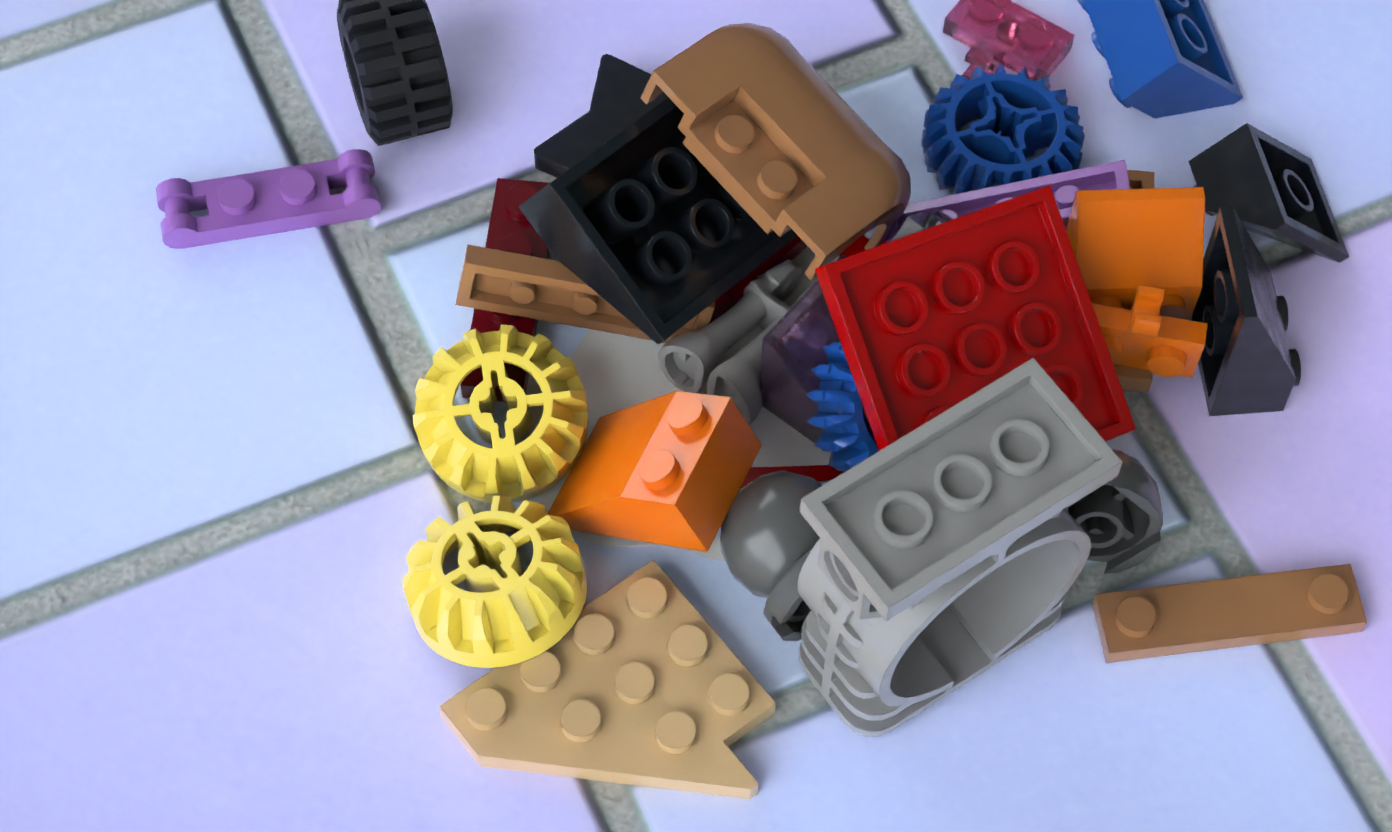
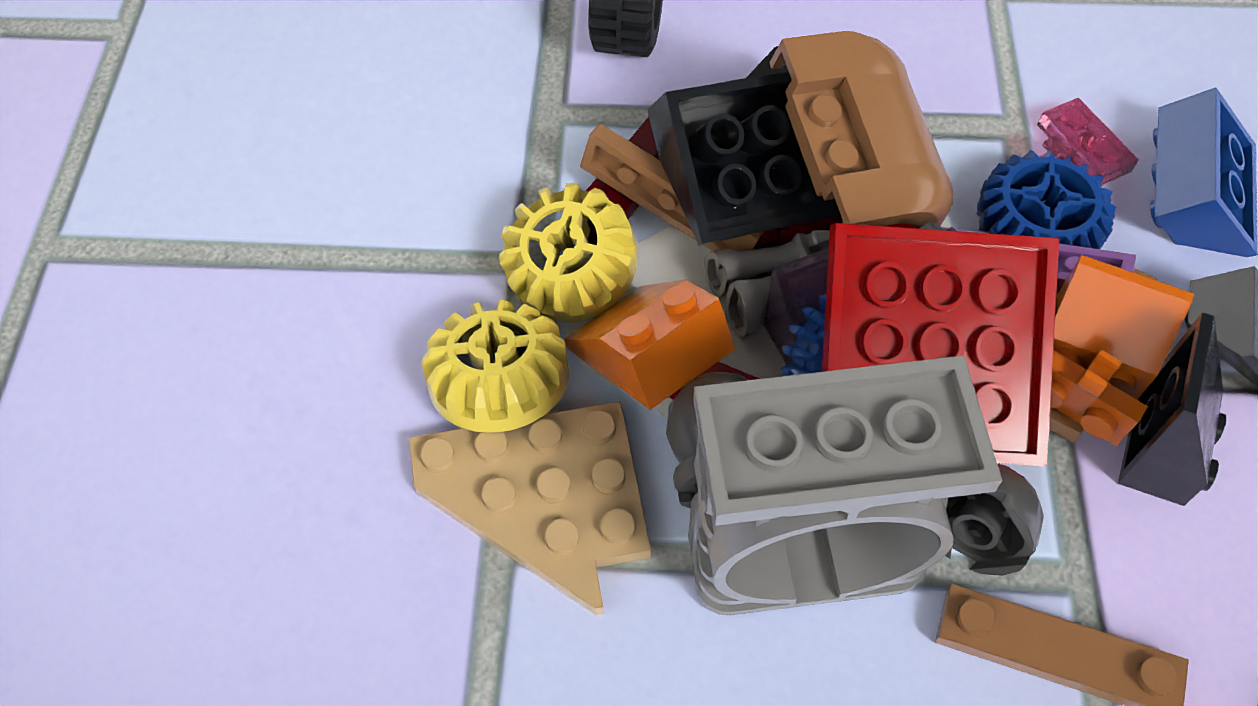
camera: 30 degrees right, 0 degrees up
medium lavender plate [156,149,381,249] -> none

